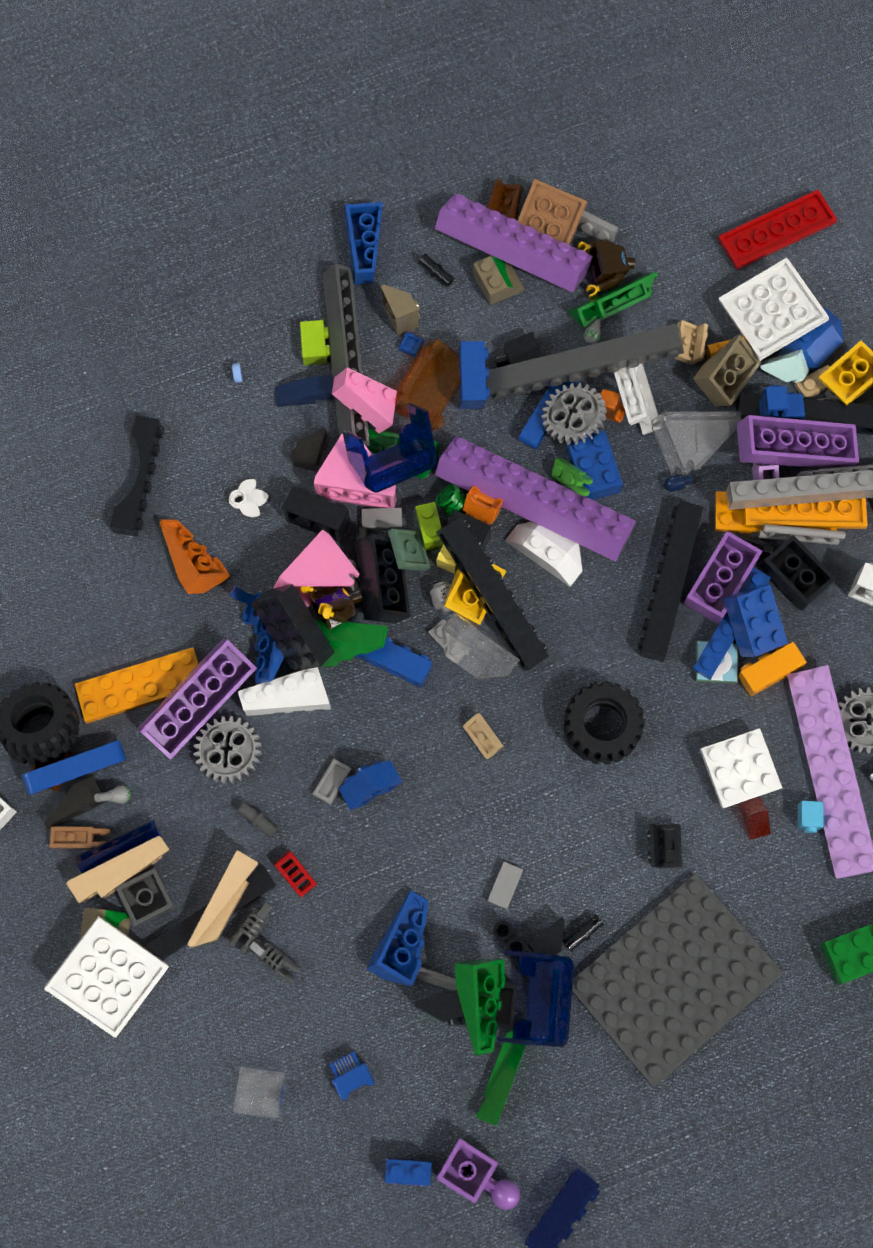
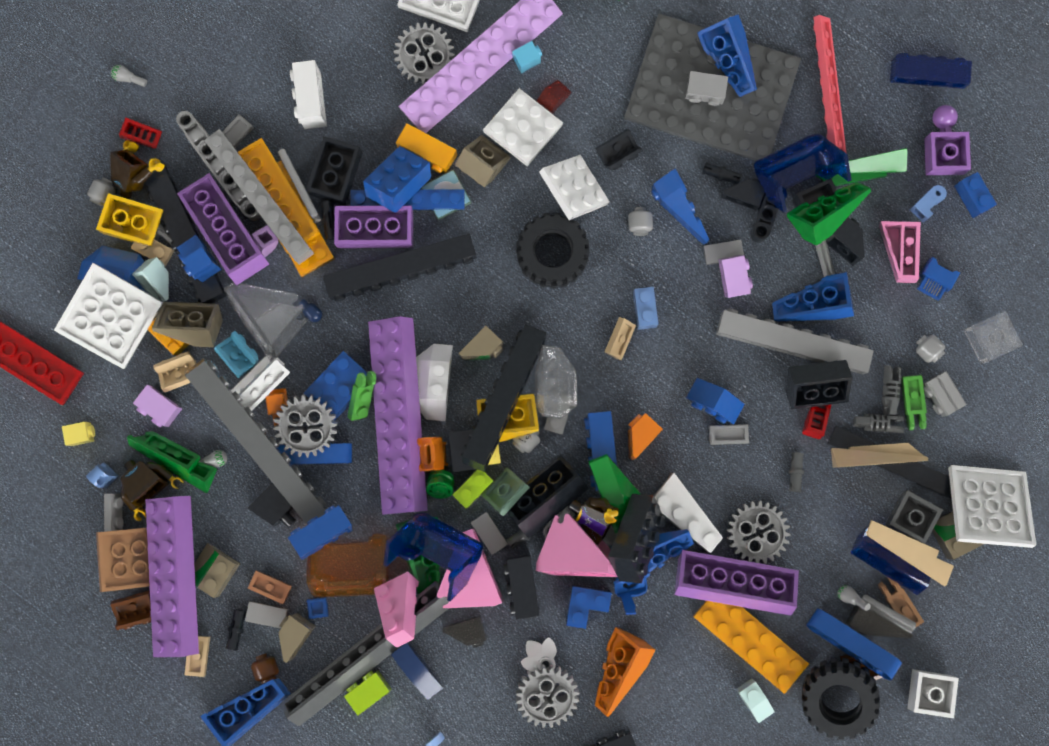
camera: 120 degrees left, 10 degrees up
none -> light yellow brick [62,422,95,446]
none -> medium blue leg [86,463,118,489]
none -> lavender brick [133,385,182,427]
none -> tan plate [184,636,210,677]
none -> medium azure bracket [214,331,259,378]
none -> light grey tile [245,601,288,628]
none -> nougat plate [248,570,292,604]
none -> reddish brown head [251,653,279,684]
none -> dark tan slope [455,135,511,187]
none -> dark tan slope [459,326,503,360]
none -> light grey gear [516,664,580,728]
none -> white plate [539,155,609,220]
none -> blue brick [566,585,612,629]
none -> light grey head [628,207,653,236]
none -> orange slope [628,413,663,460]
none -> medium blue brick [633,287,659,330]
none -> blue wedge [651,169,709,245]
none -> light grey brick [685,71,728,106]
none -> blue wedge [697,14,757,97]
none -> light grey brick [716,309,874,375]
none -> lavender brick [718,255,753,298]
none -> light aqua slope [736,679,774,723]
none -> black brick [786,360,853,410]
none -> coral plate [813,15,848,164]
none -> light grey axle [861,595,916,633]
none -> bright pink wedge [879,221,921,283]
none -> bright green hinge [901,375,927,430]
none -> medium blue leg [909,185,947,222]
none -> light grey head [916,335,945,363]
none -> light grey brick [923,371,967,417]

